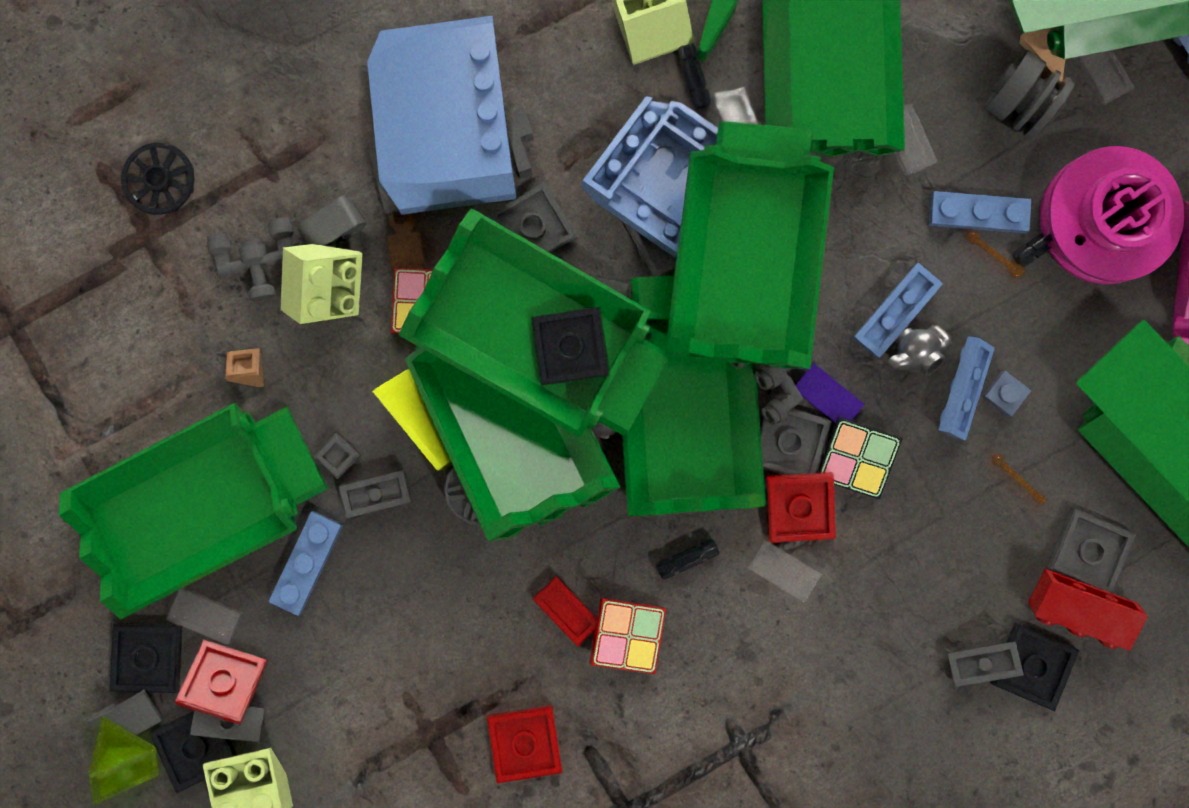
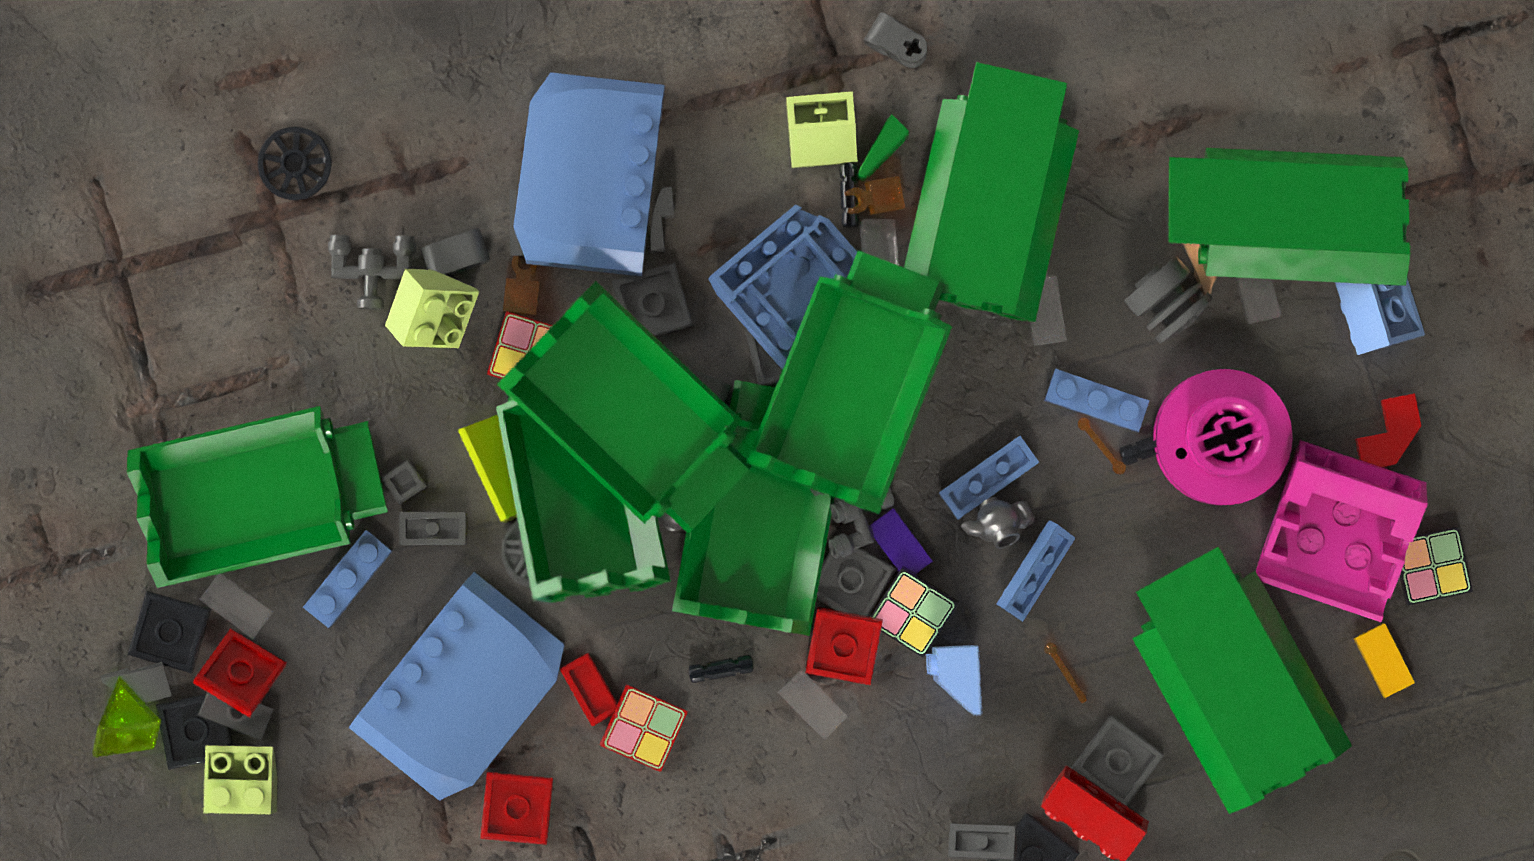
camera: 10 degrees right, 0 degrees up
medium nougat slope [225,348,264,387] -> none
black tile [532,307,610,386] -> none
sand blue plate [982,371,1031,417] -> none
none -> medium blue slope [349,572,565,800]
none -> clear orange plate [844,176,905,215]
none -> light blue slope [926,645,981,715]

